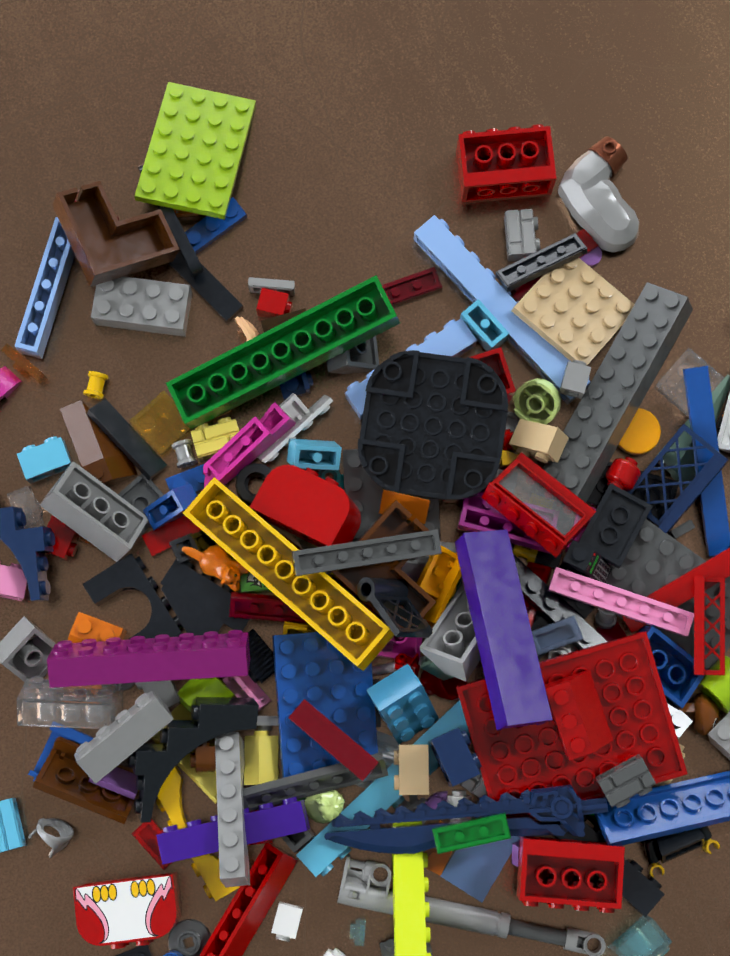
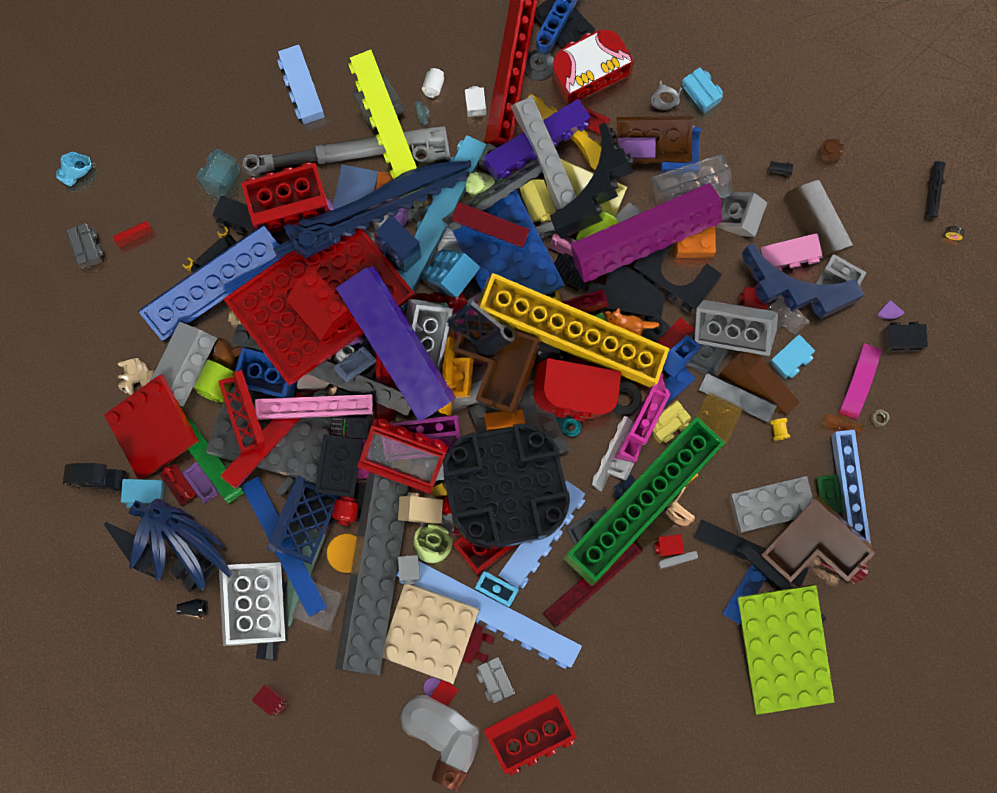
camera: 160 degrees right, 0 degrees up
light grey slope [74,691,174,784] -> none
light grey bush [172,439,198,468] -> none
reddish brown plate [190,742,216,773] -> none
medium azure brick [287,438,342,470] -> none
dark grey plate [292,529,442,576] -> none
tan brick [394,745,429,795] -> none
green tile [432,812,511,854] -> none
black tile [496,233,587,292] -> none
dark grey brick [595,754,656,808] -> none
none -> green plate [816,474,843,514]

